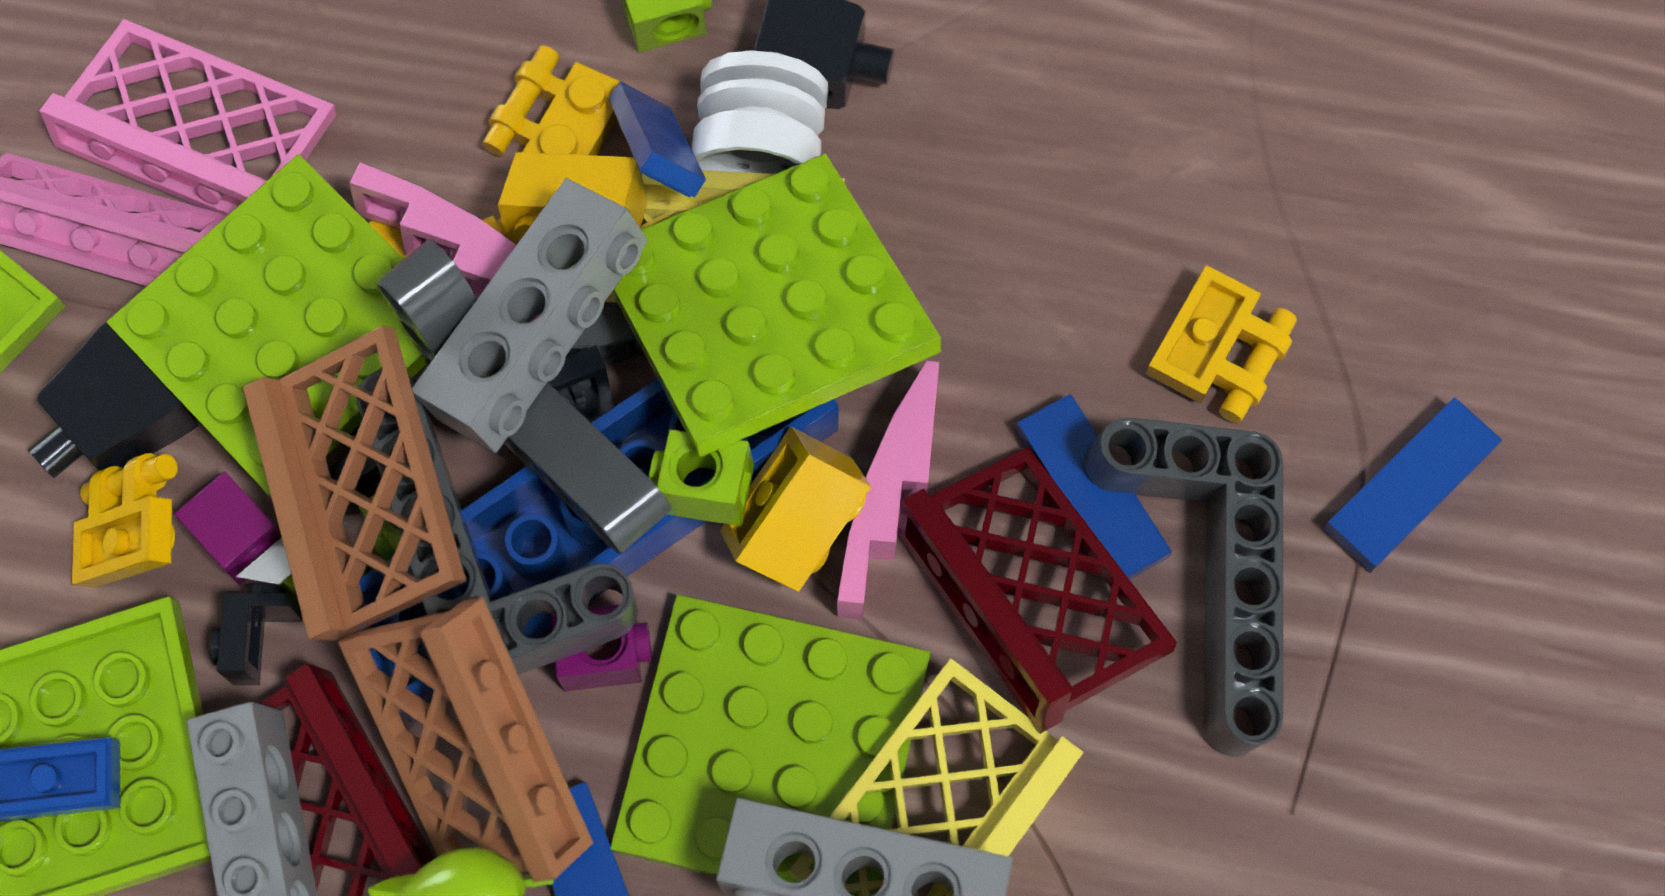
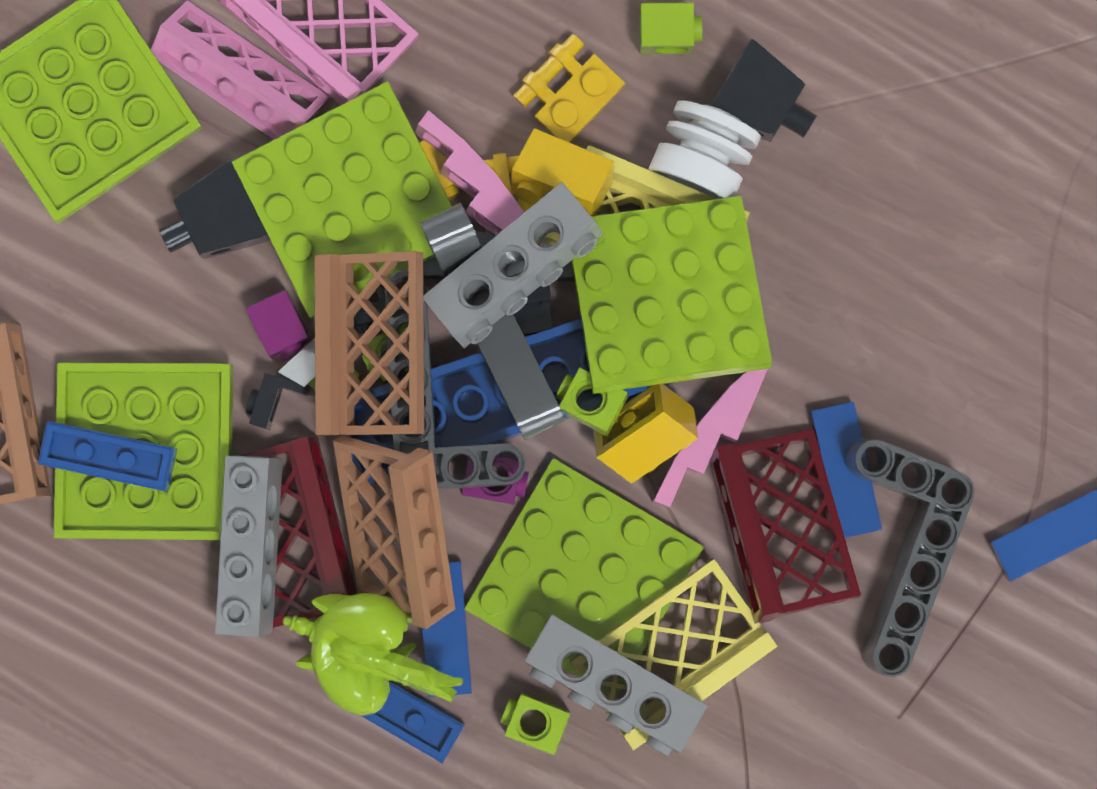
camera: 15 degrees right, 15 degrees up
yellow plate [72,453,178,588] -> none
blue tile [609,81,706,198] -> none
yellow plate [1146,265,1297,424] -> none

